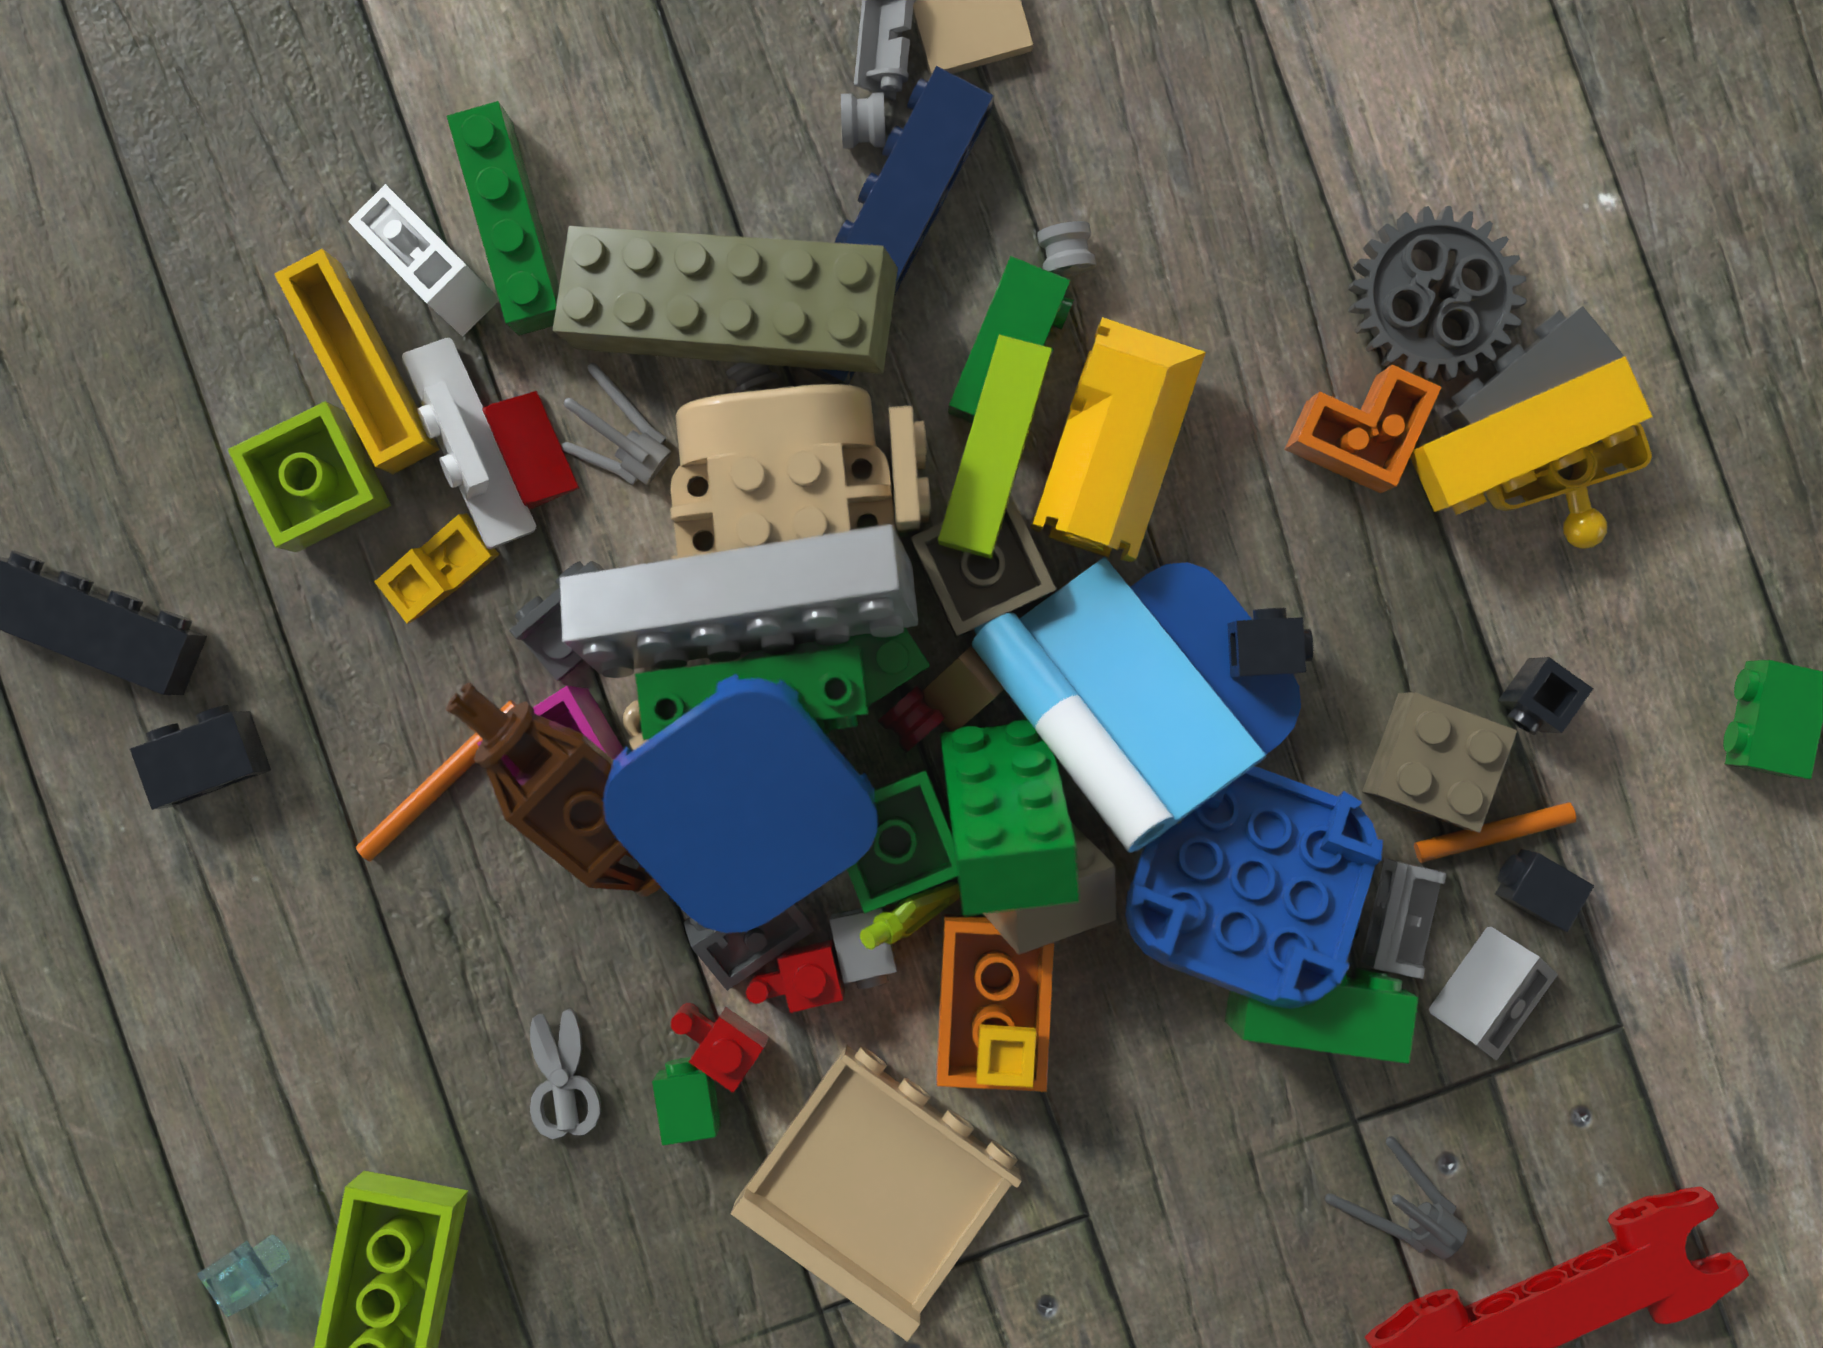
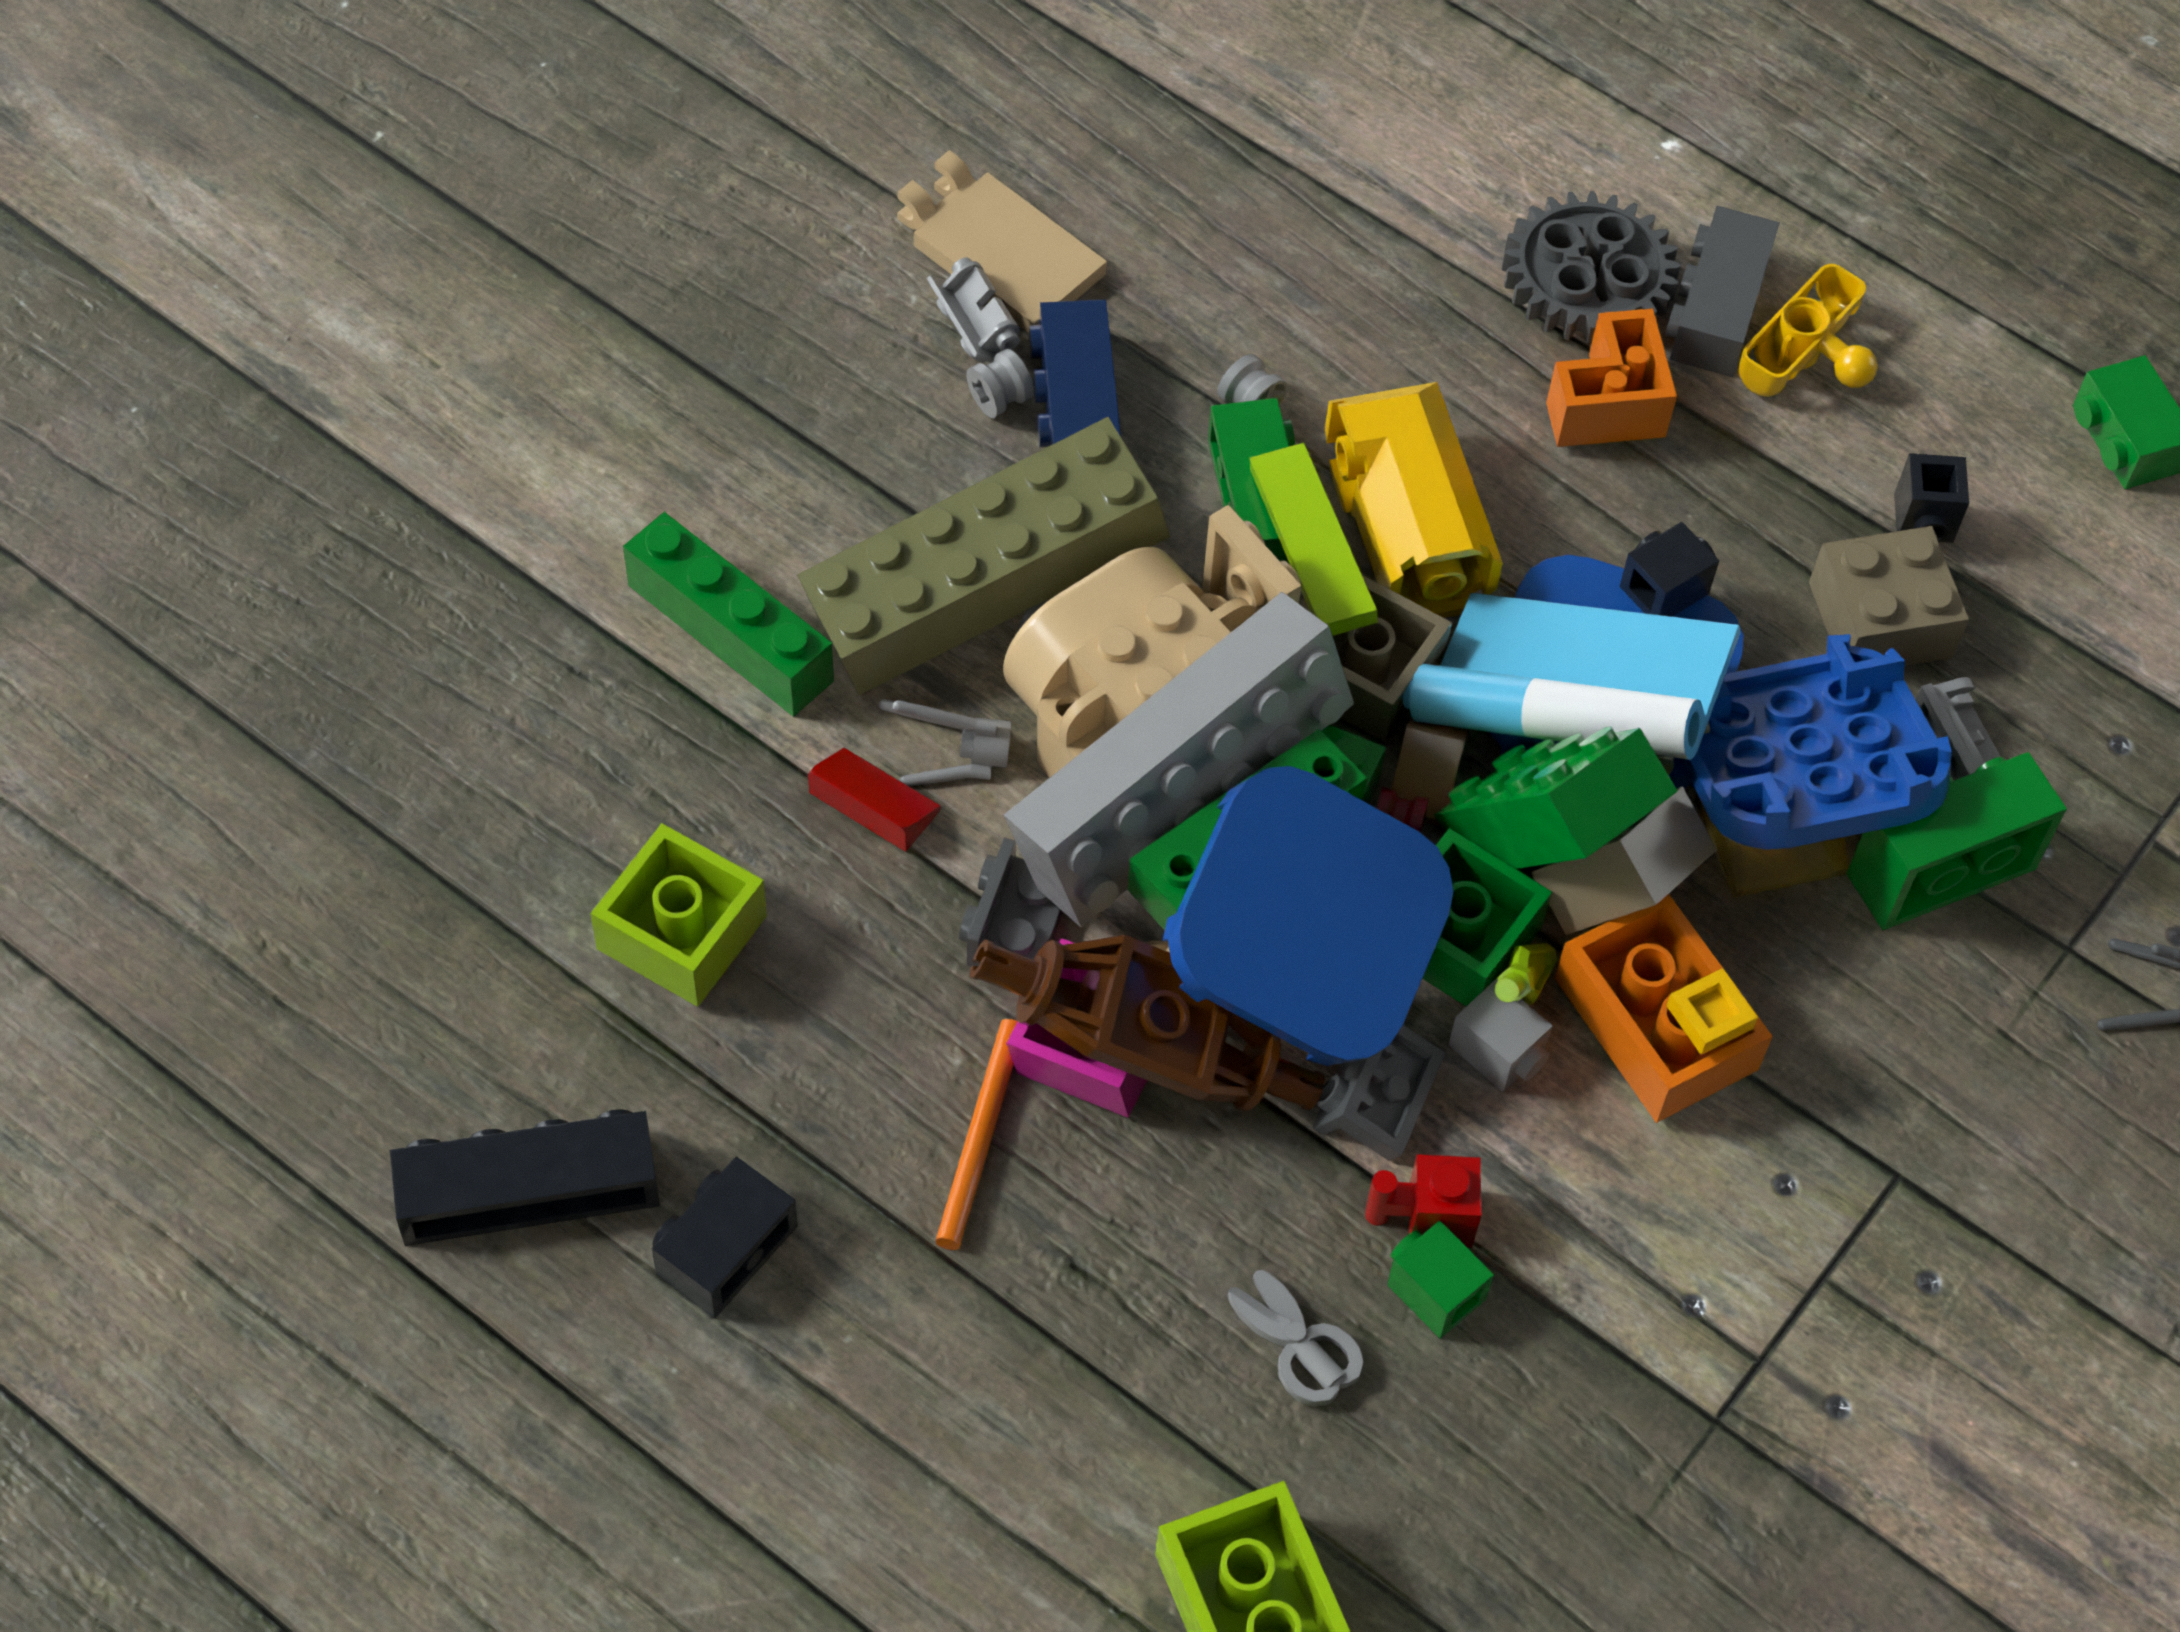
camera: 35 degrees left, 30 degrees down
yellow brick [274,249,440,474] -> none
white slope [348,184,499,337] -> none
yellow slope [374,513,500,623] -> none
white bracket [402,338,536,549] -> none
tan panel [731,1045,1022,1342] -> none
red brick [746,939,845,1013] -> none
yellow brick [1410,356,1653,515] -> none
orange bar [1414,802,1576,863] -> none
light grey panel [1429,927,1558,1061] -> none
black brick [1495,849,1595,932] -> none

